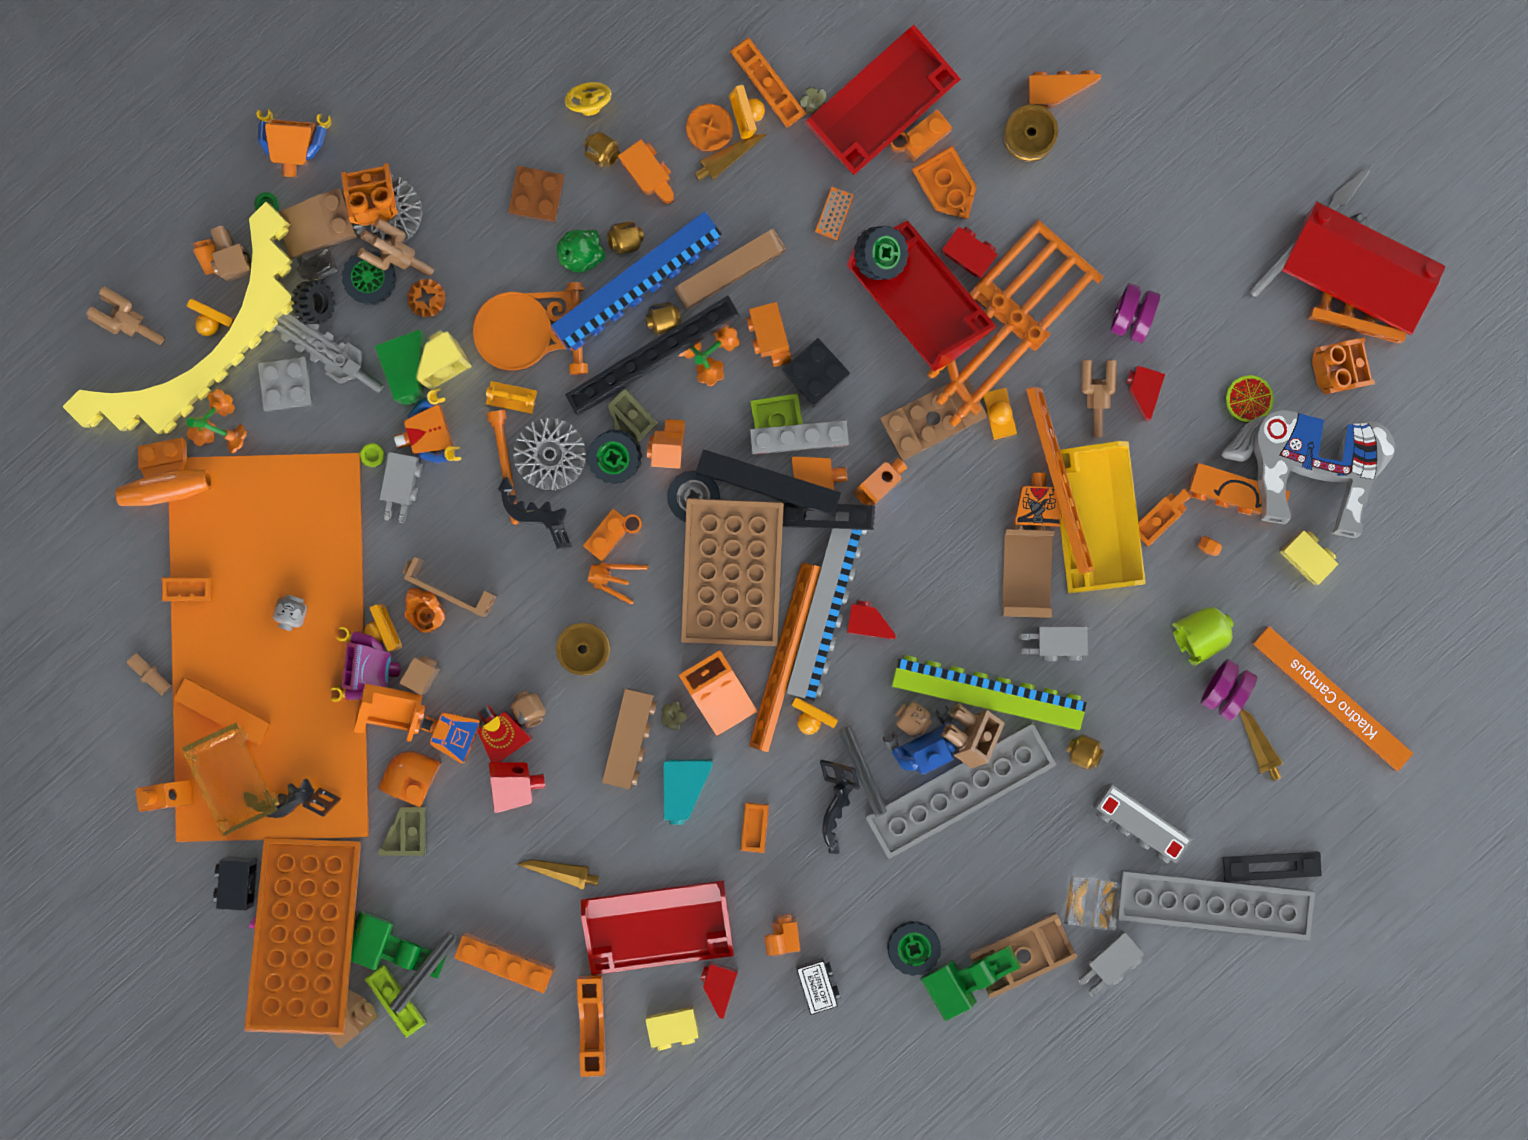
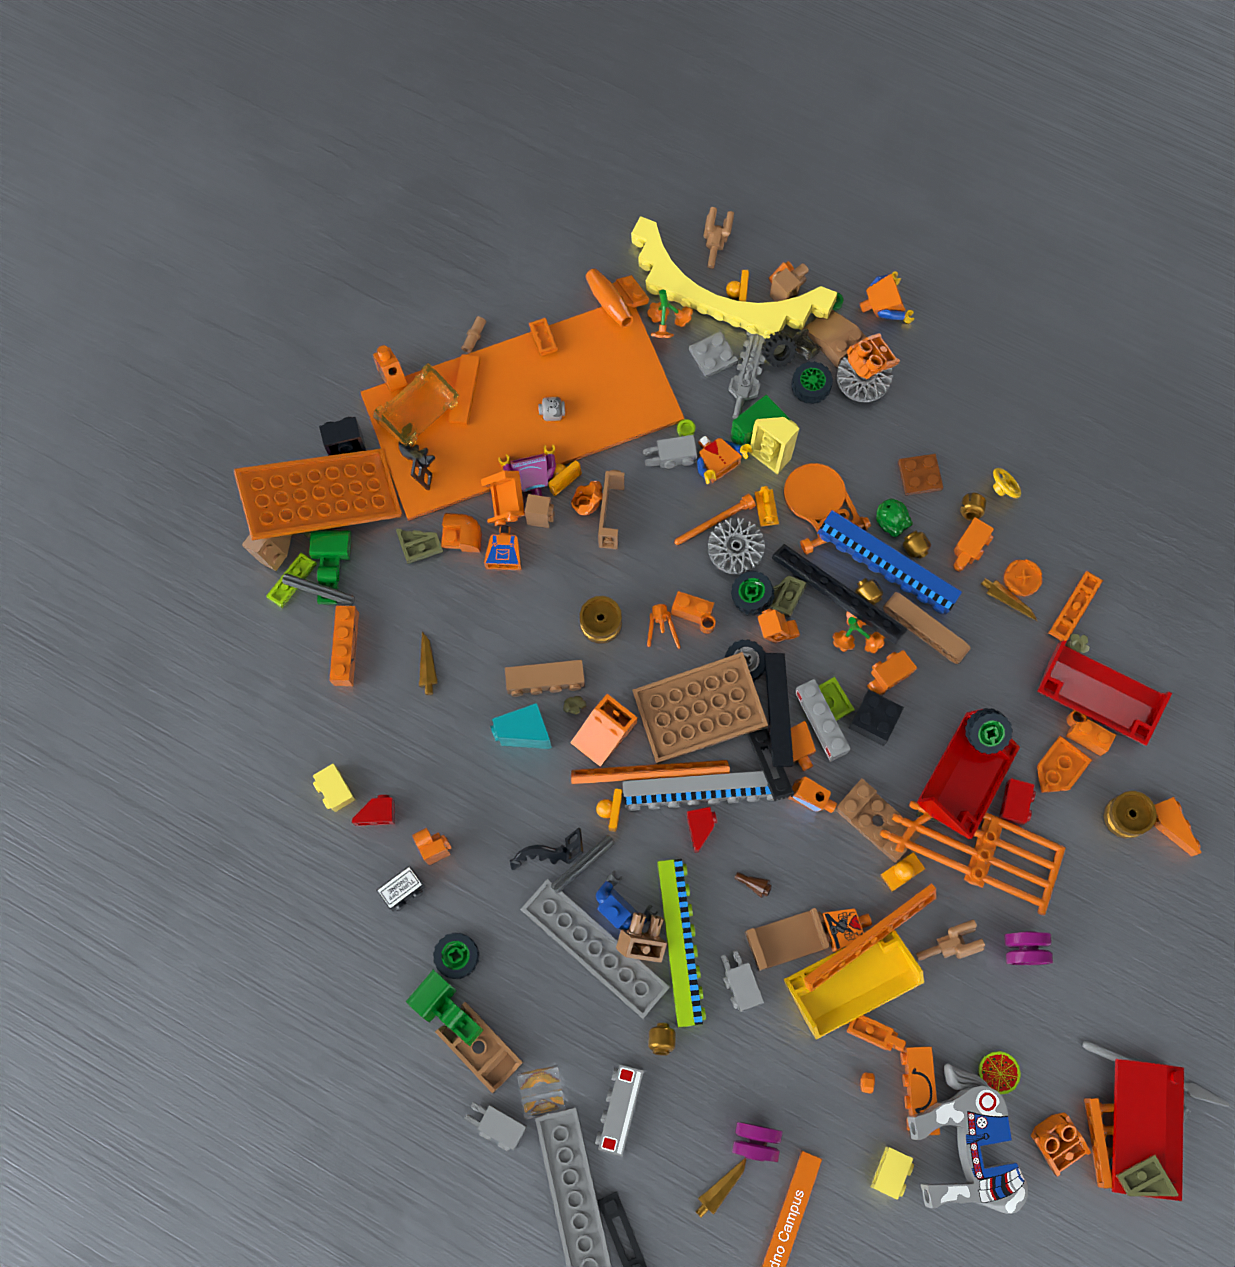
camera: 70 degrees right, 15 degrees down
medium nougat plant [357,218,434,276] -> none
orange gear [407,279,445,317] -> none
red torso [477,705,533,762] -> none
torso [488,762,545,813] -> none
black piece [498,477,572,549] -> none
medium nougat head [511,691,546,728] -> none
orange arch [577,975,606,1077] -> none
red slope [581,880,734,975] -> none
light orange tile [729,85,765,139] -> none
orange tile [740,802,769,853] -> none
tile [815,187,854,240] -> none
medium nougat head [895,702,932,737] -> none
red slope [1126,366,1165,422] -> none
lime cylinder [1172,607,1234,665] -> none
none -> reddish brown cone [734,872,772,898]
none -> olive wing [1116,1155,1179,1196]

